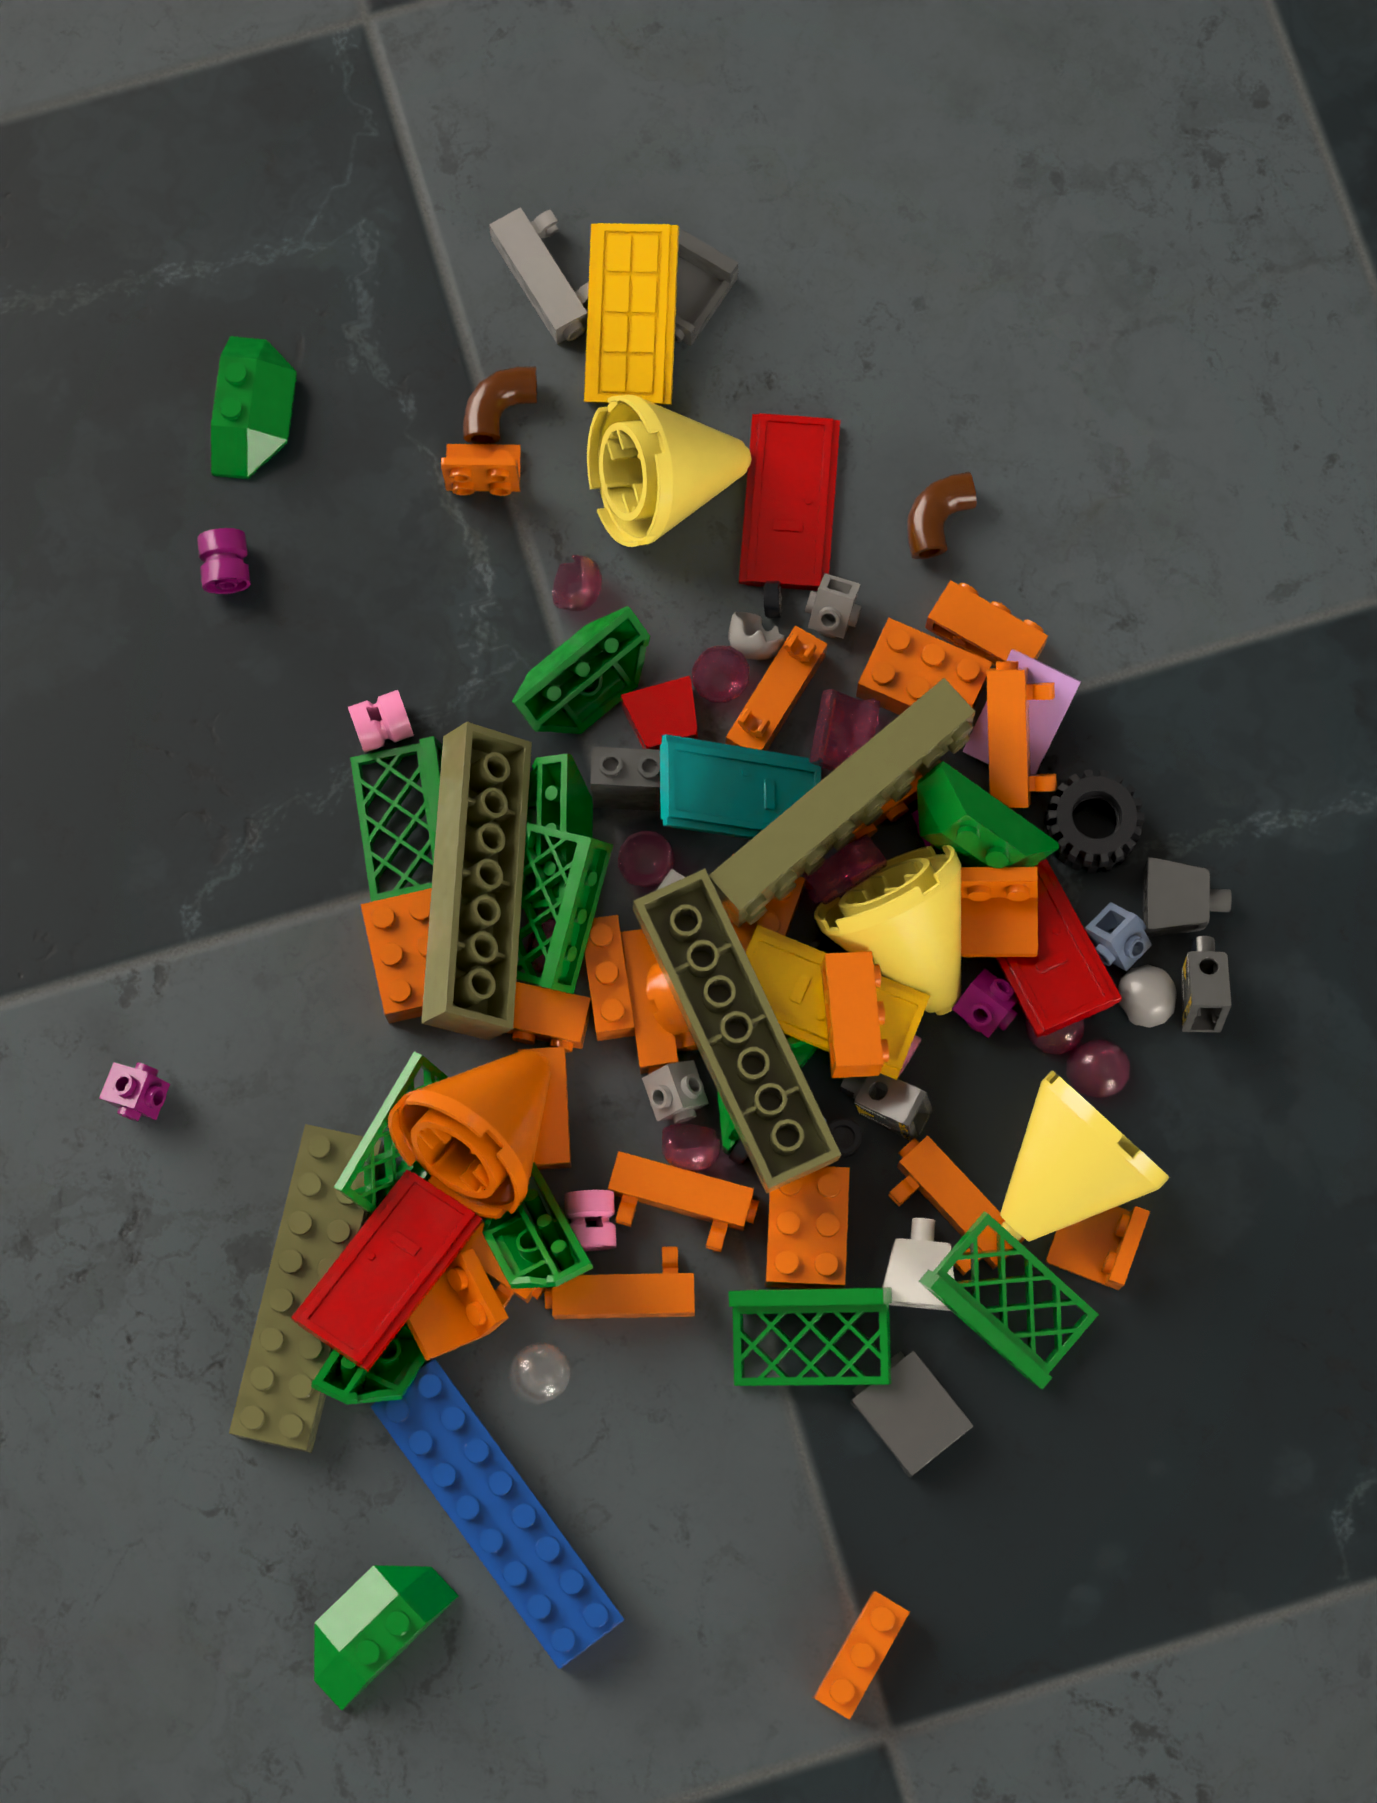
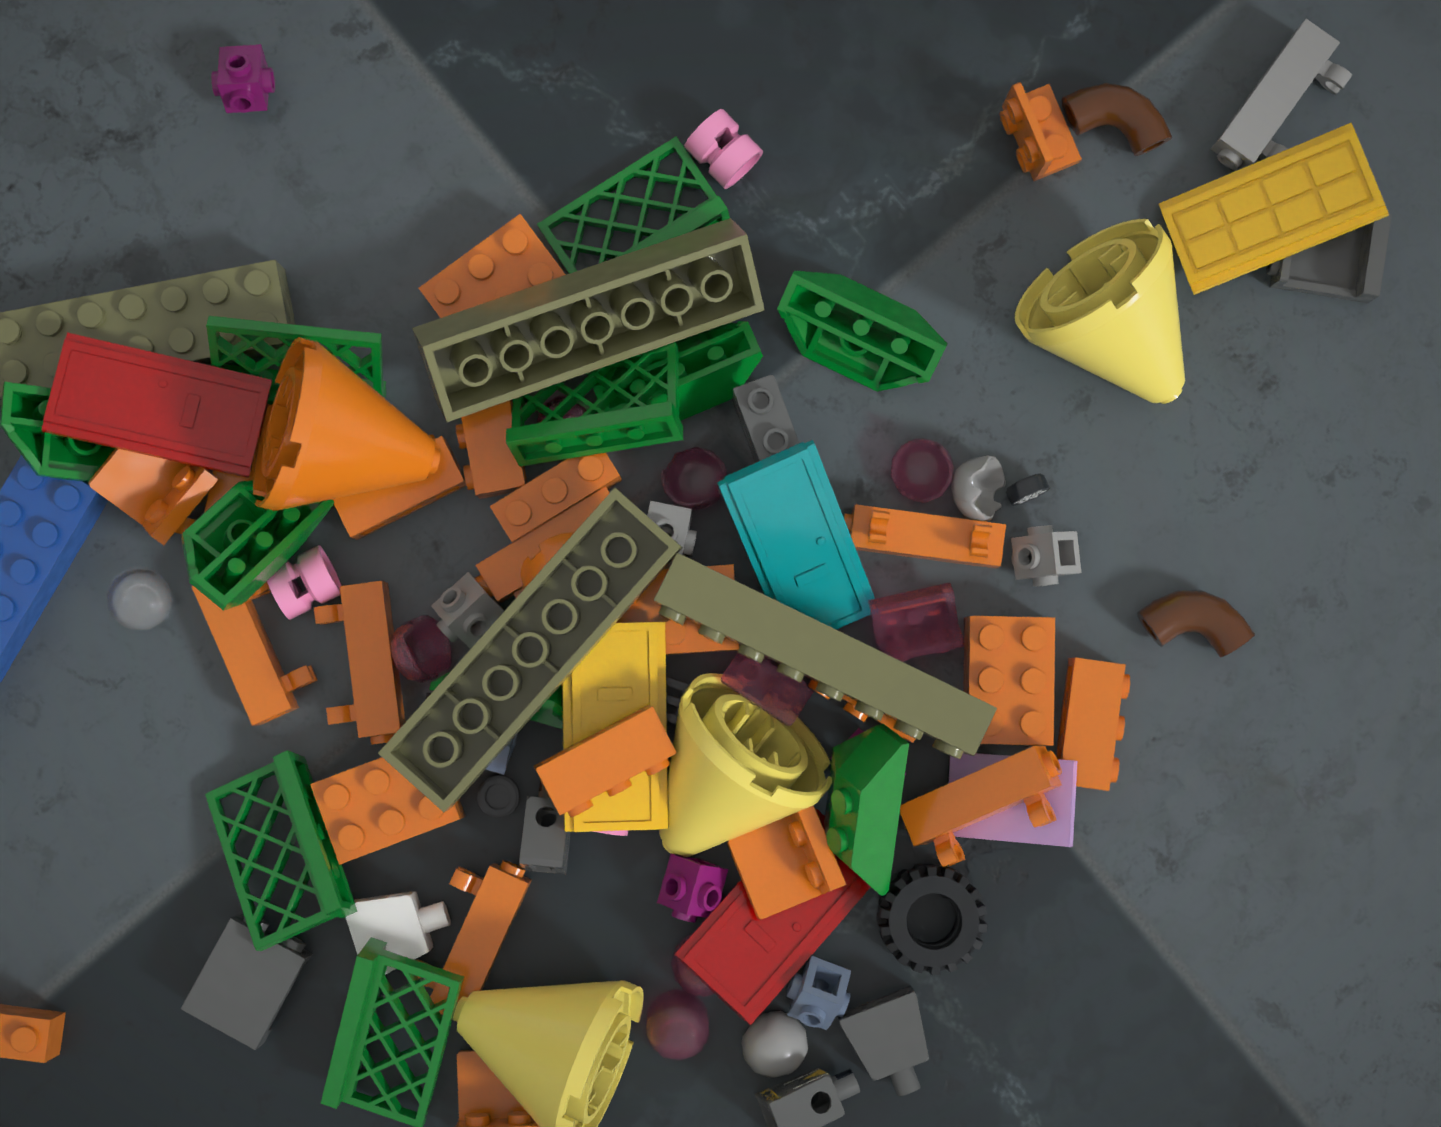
camera: 65 degrees right, 10 degrees up
clear pink hair [552,555,602,612] -> none
red torso [621,675,698,750] -> none
red piece [739,413,840,591] -> none

